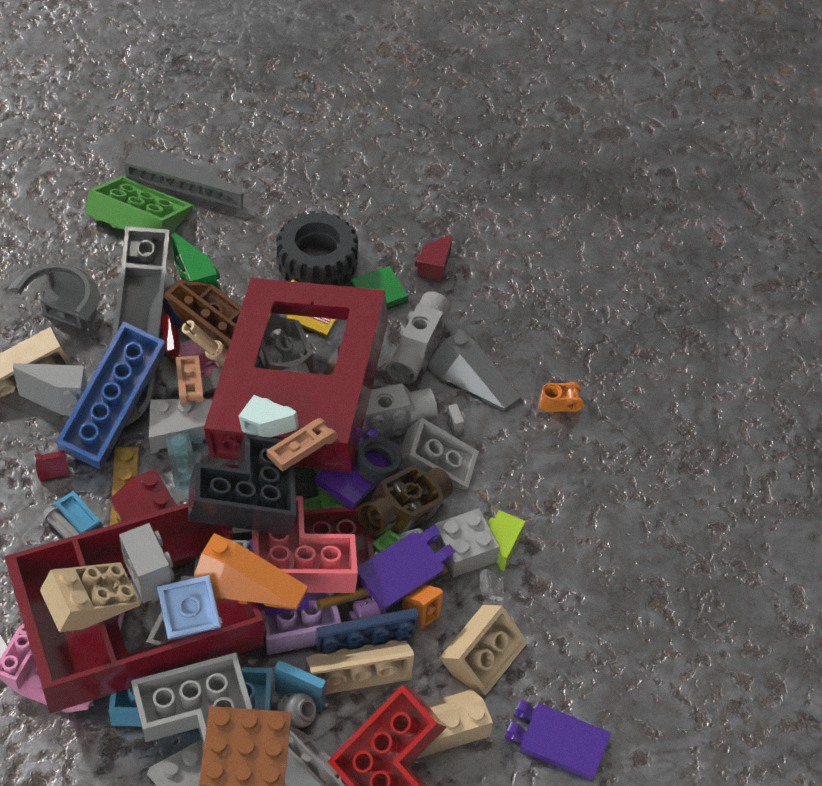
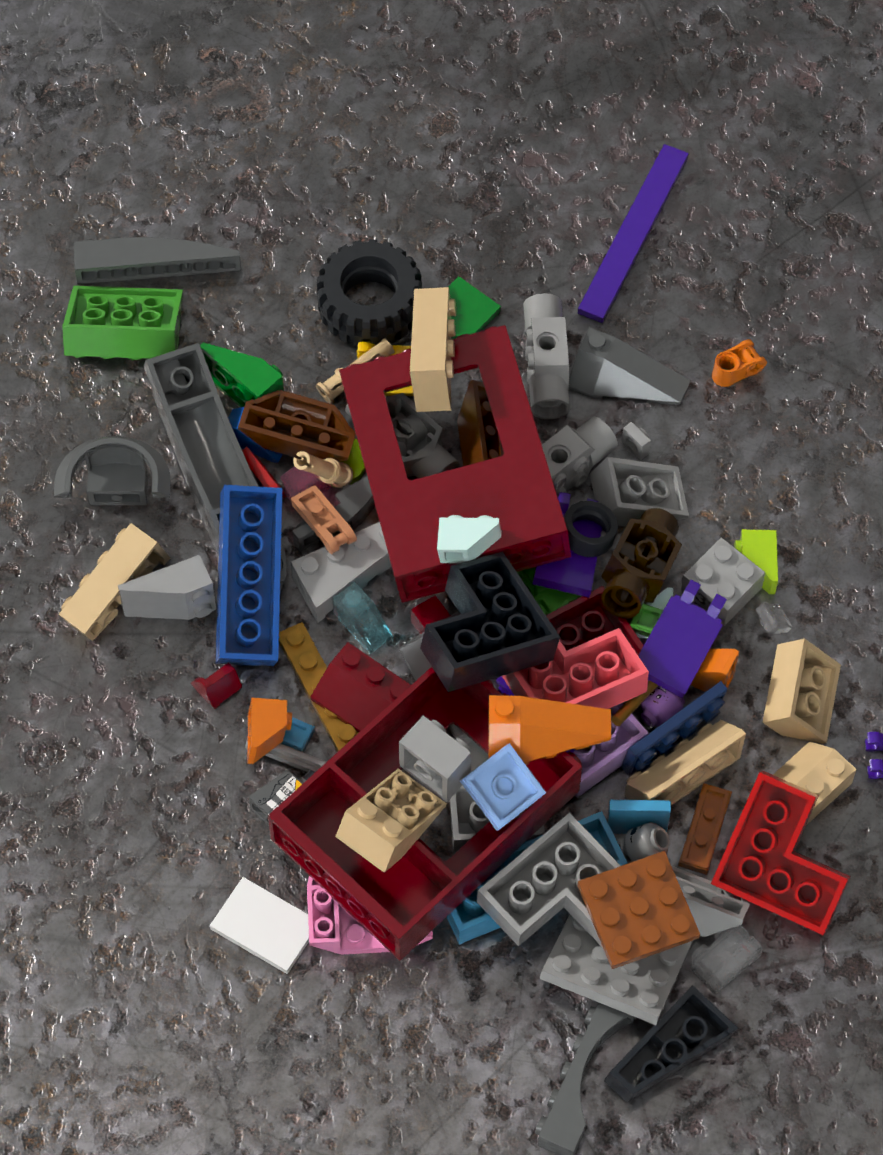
camera: 20 degrees left, 10 degrees up
nougat plate [267,418,338,472] -> none
dark red slope [414,235,453,281] -> none
none -> orange slope [247,698,292,764]
none -> tan wedge [410,287,456,412]
none -> dark purple tile [577,144,689,323]
none -> dark orange tile [678,783,732,875]

